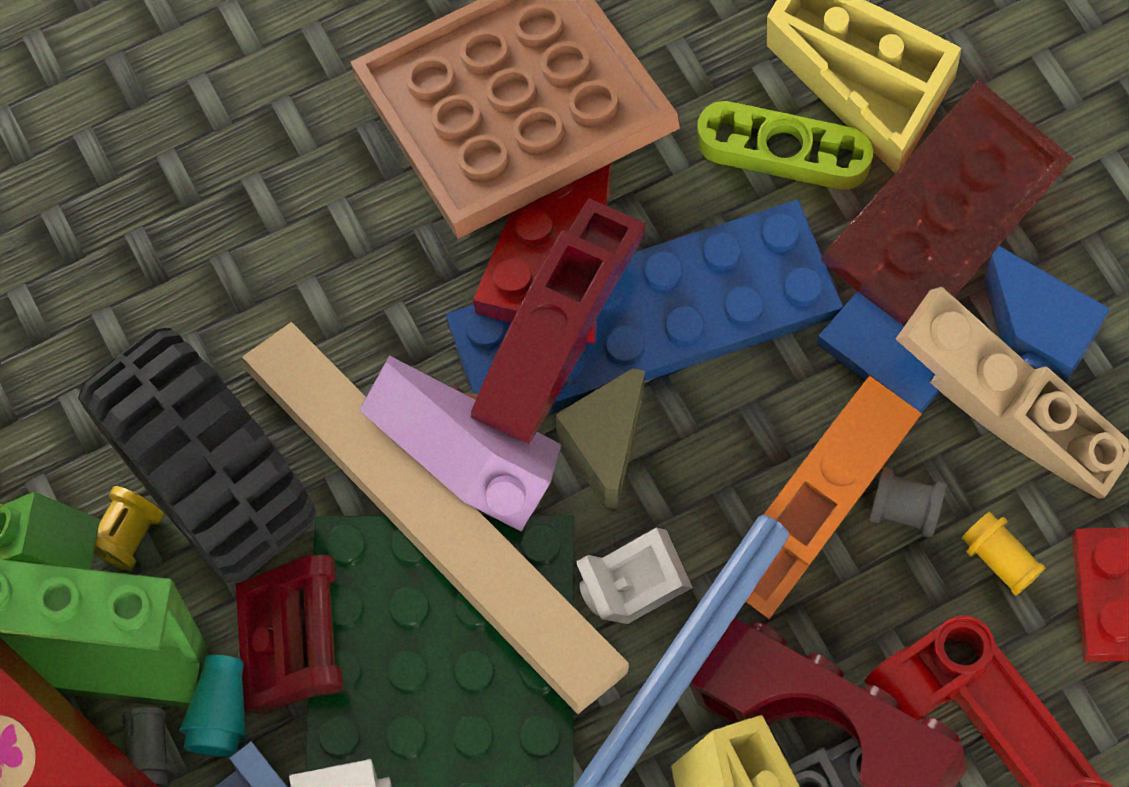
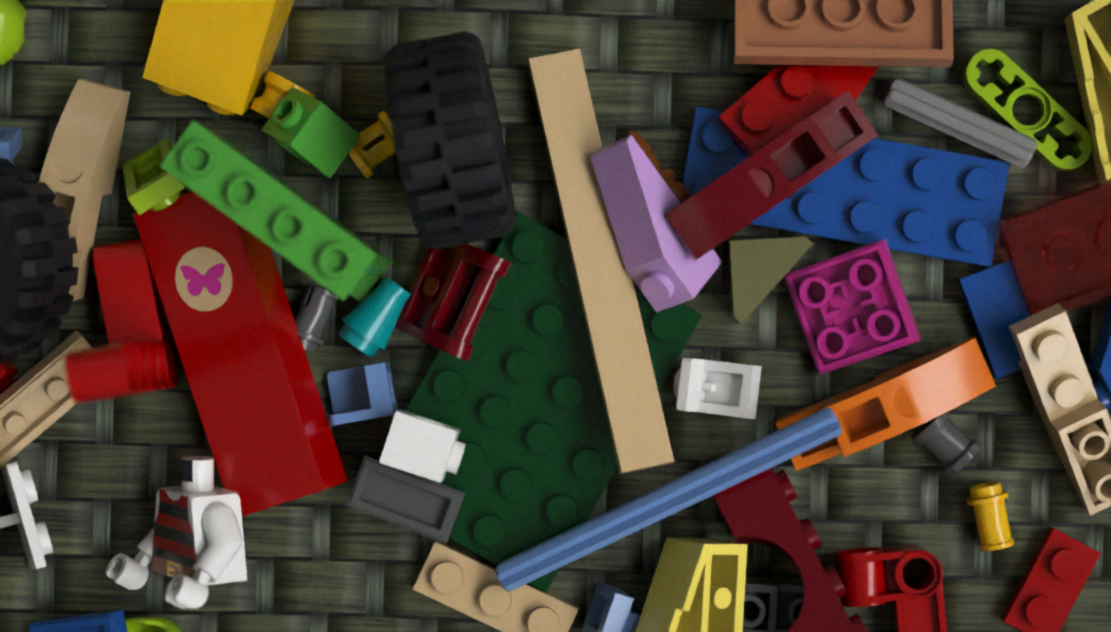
camera: 25 degrees right, 20 degrees up
none -> dark pink tile [784,239,921,375]
none -> light grey axle [884,78,1037,168]

